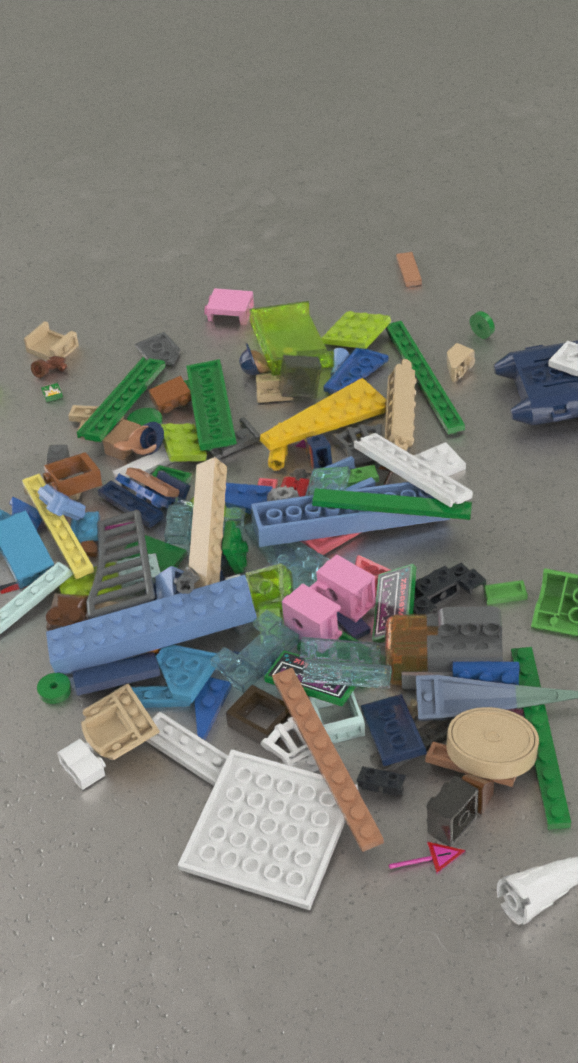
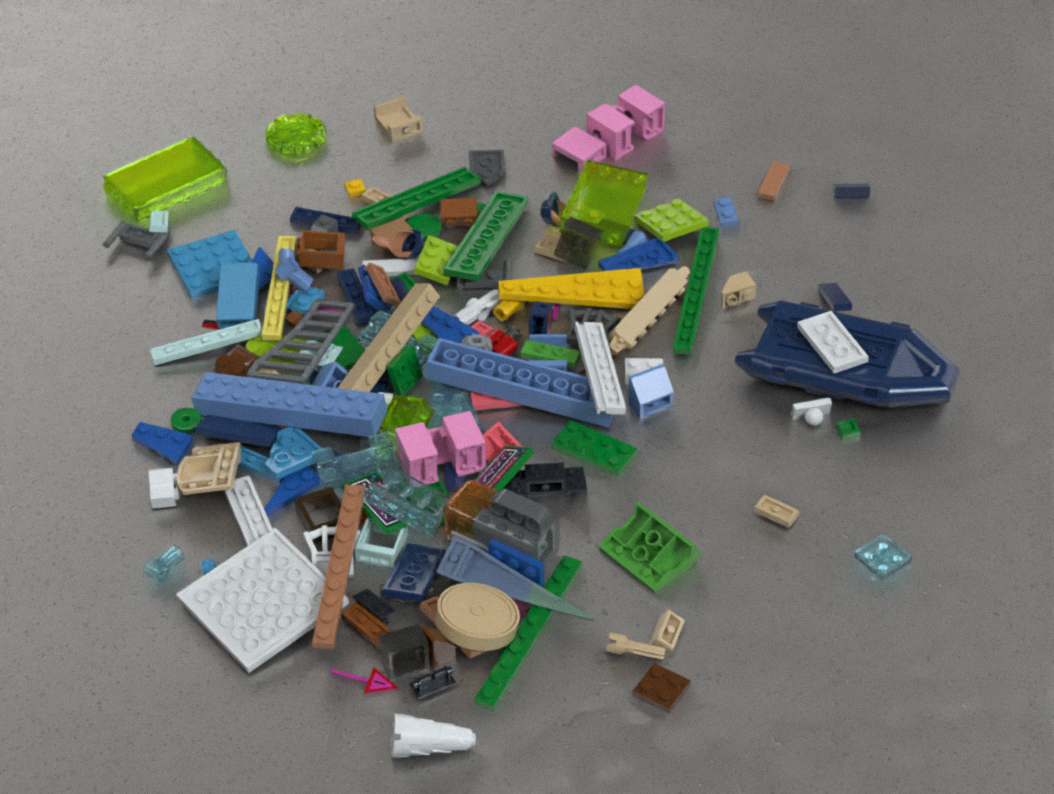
camera: 25 degrees right, 0 degrees up
copper arm [31,356,67,378] -> none
green tile [41,383,63,402] -> none
dark grey connector [174,565,201,594] -> none
clear light blue plate [306,467,351,496] -> none
green tile [312,488,472,520] -> none
green piece [469,311,495,339] -> none
bright green tile [483,580,528,605] -> none
none -> blue wing [132,422,194,467]
none -> clear light blue piece [143,545,185,583]
none -> dark azure plate [201,557,217,575]
none -> dark blue tile [290,207,362,235]
none -> dark orange plate [341,602,398,652]
none -> yellow plate [344,179,366,199]
none -> black hinge [409,665,456,699]
none -> white piece [453,289,503,325]
none -> green plate [551,420,638,478]
none -> bright pink piece [587,85,665,160]
none -> slope [628,364,674,418]
none -> medium blue plate [713,197,739,227]
none -> dark blue tile [818,283,852,312]
none -> dark blue slope [833,184,870,198]

